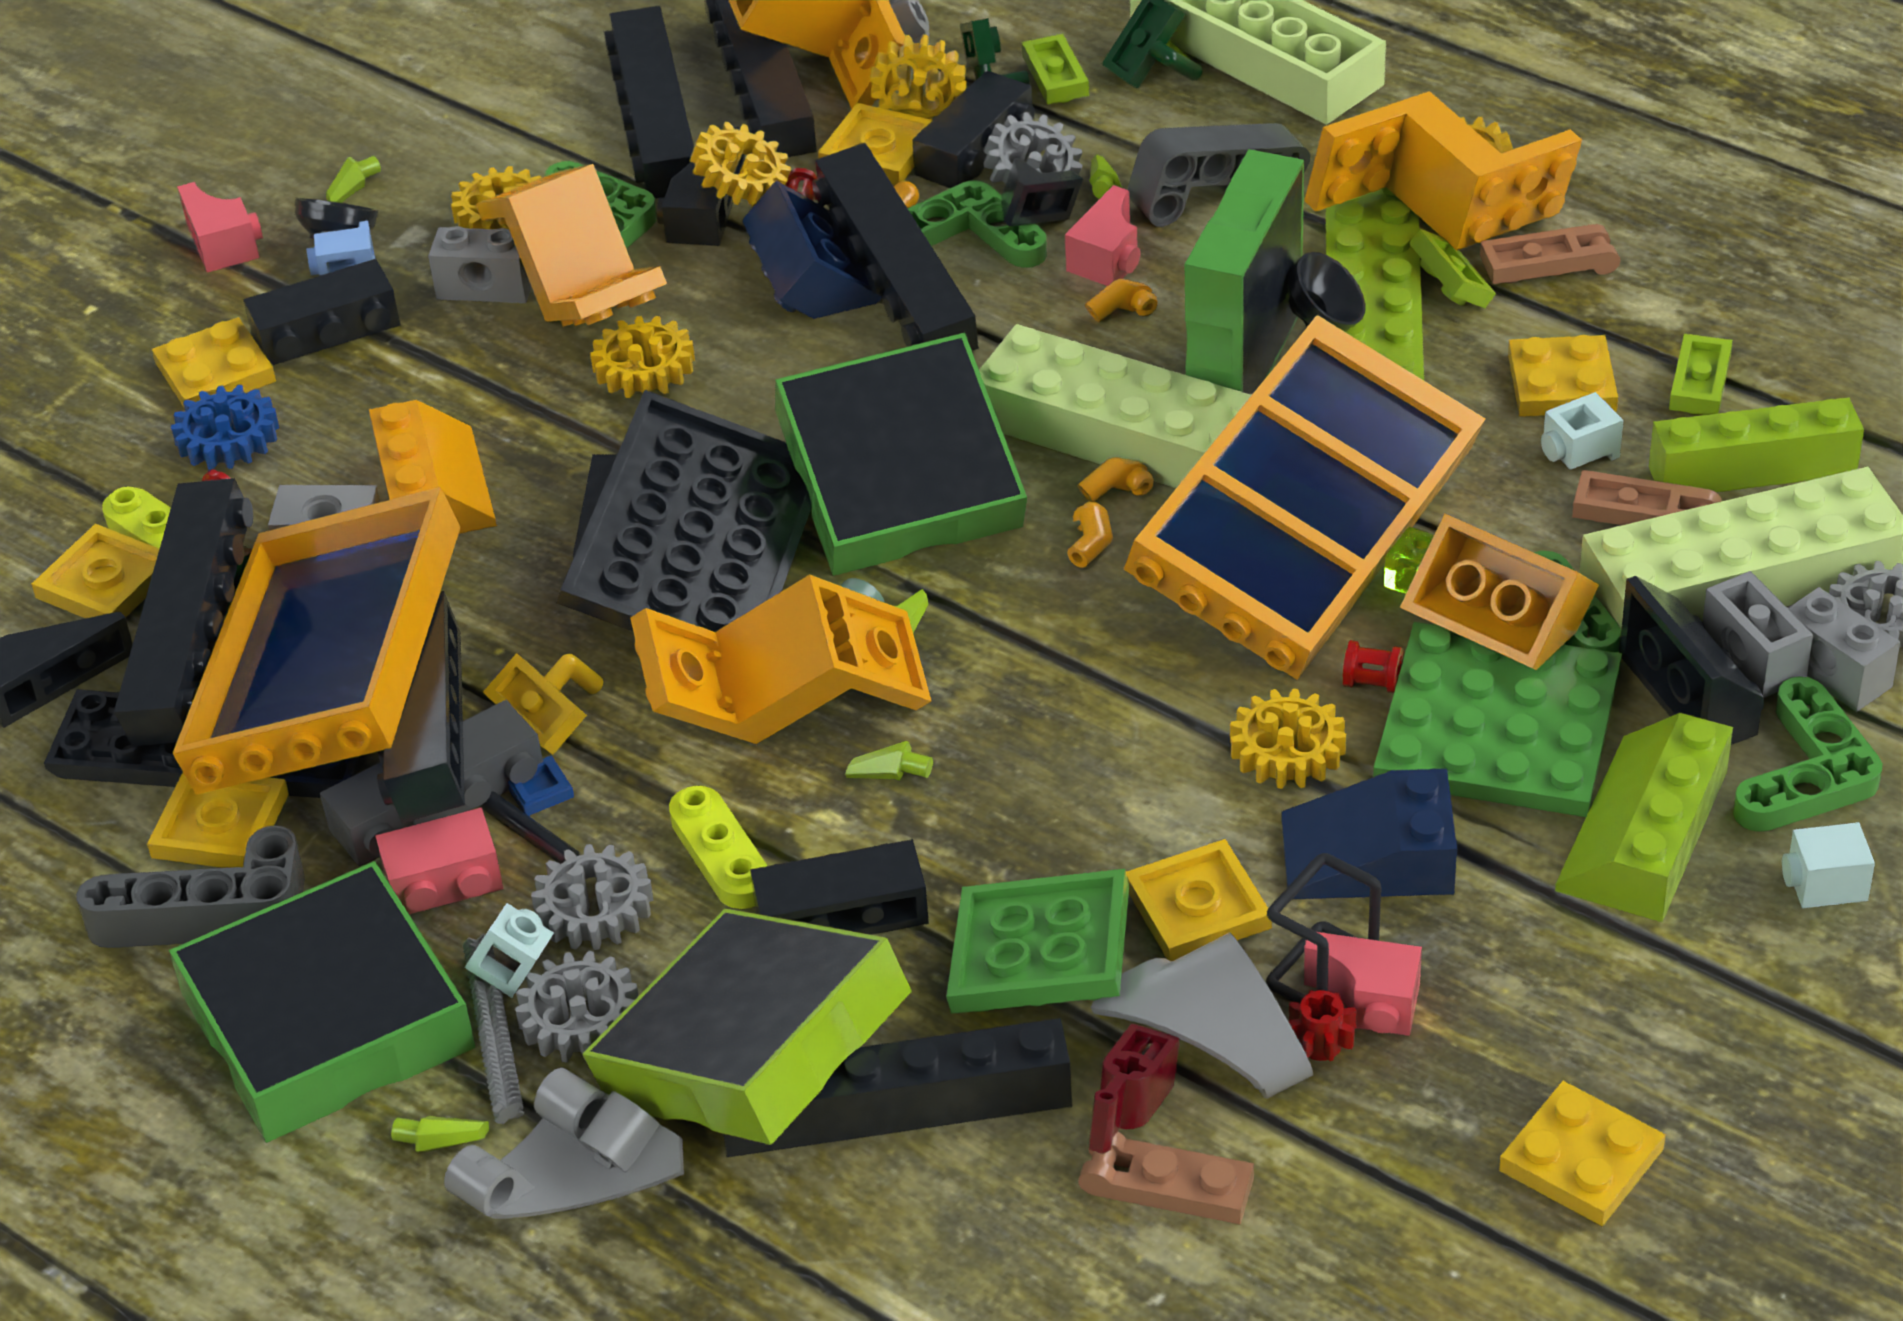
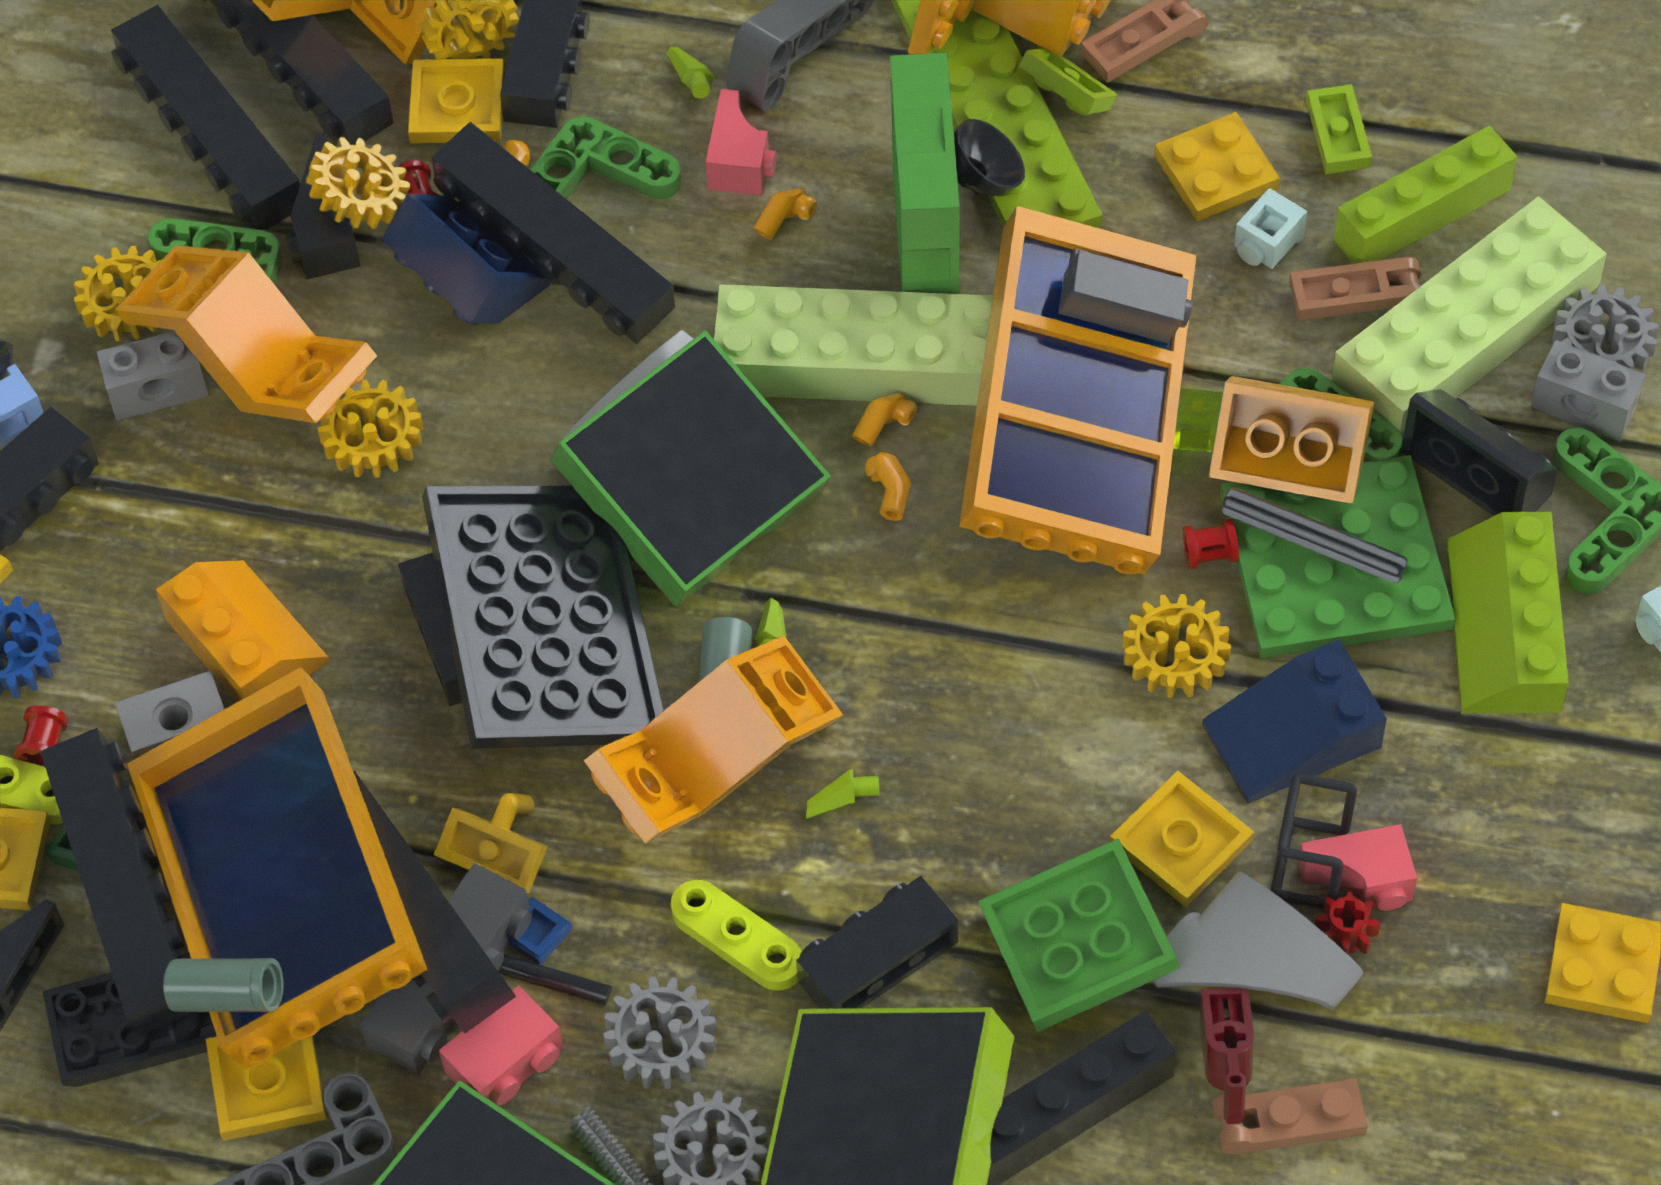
camera: 25 degrees left, 15 degrees up
light aqua brick [464,903,554,998] -> none
light grey gear [984,112,1082,190] -> none
black slope [1001,158,1084,226] -> none
light grey brick [1702,571,1813,698] -> none
none -> sand green pin [164,958,284,1012]
none -> brick [1058,248,1192,343]
none -> axle [1222,488,1408,583]

